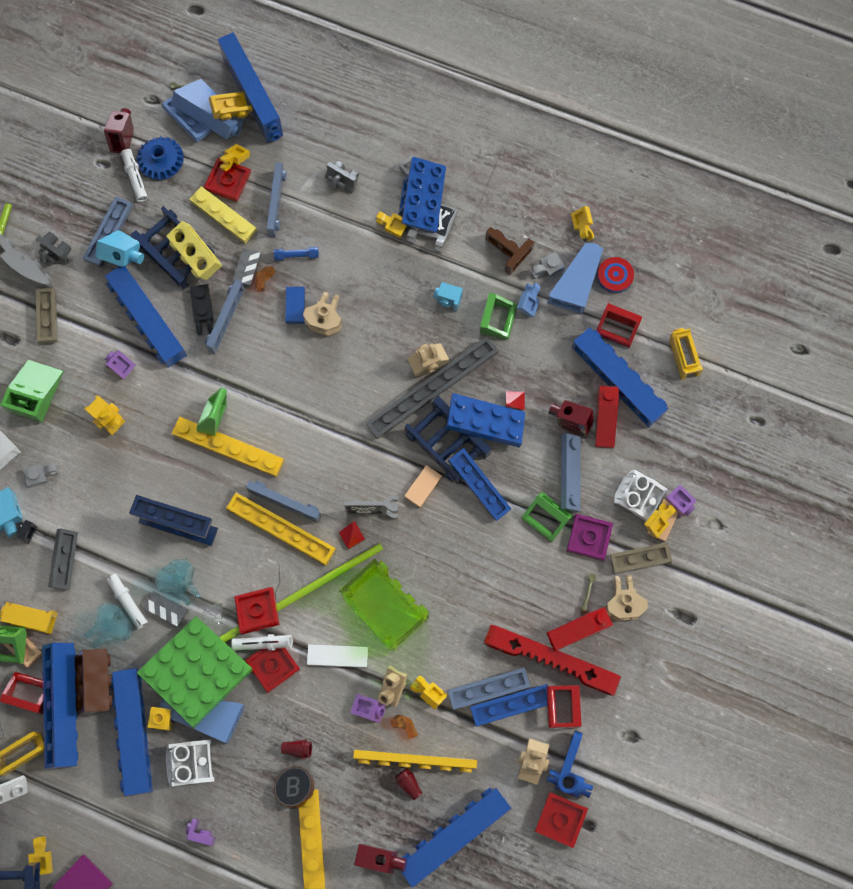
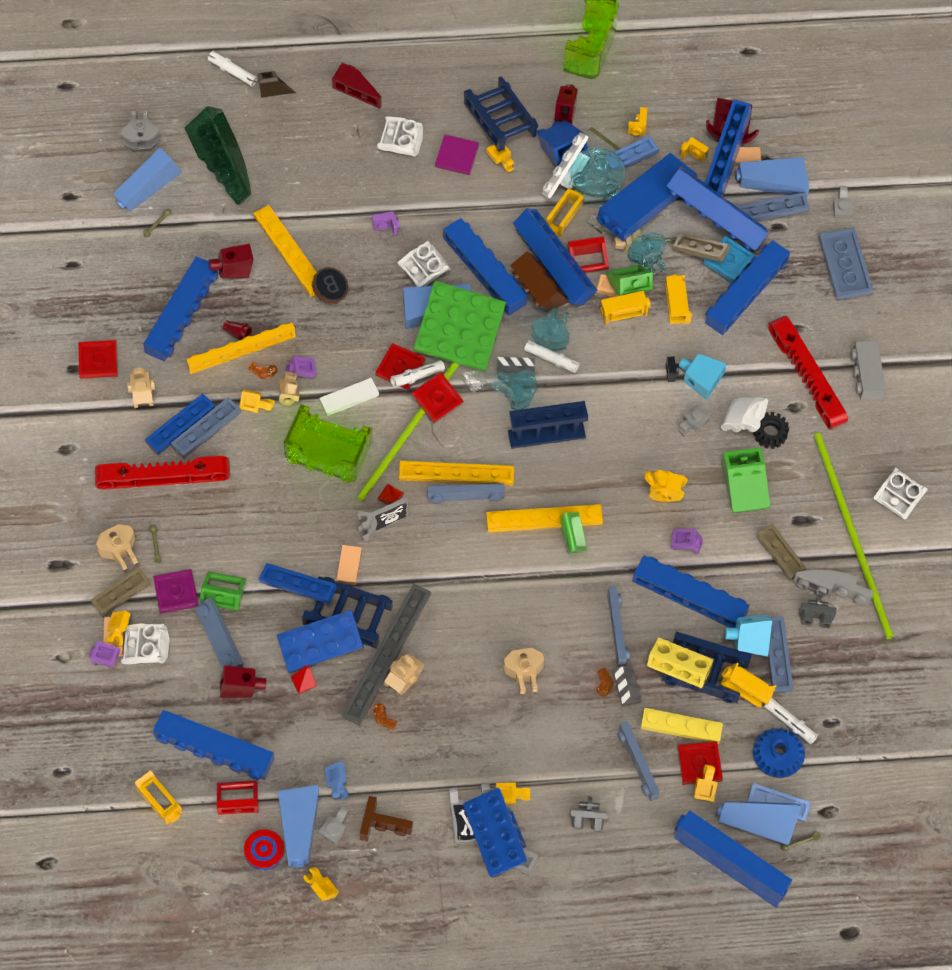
camera: 150 degrees right, 10 degrees down
dark grey plate [48,528,78,590] -> none
dark red torso [104,108,134,153] -> none
yellow bracket [148,707,174,731] -> none
black hinge [190,284,214,335] -> none
yellow bracket [208,92,253,121] -> none
blue bar [274,247,319,261] -> none
dark red cone [281,739,312,760] -> none
blue tile [285,287,305,324] -> none
medium azure brick [433,282,463,312] -> none
bright green tile [480,293,517,340] -> none
red slope [546,607,613,651] -> none
blue piece [546,730,593,798] -> none
red tile [547,685,582,728] -> none
red slope [595,386,619,448] -> none
none -> clear orange arm [373,704,397,730]
none -> yellow window [721,663,776,708]

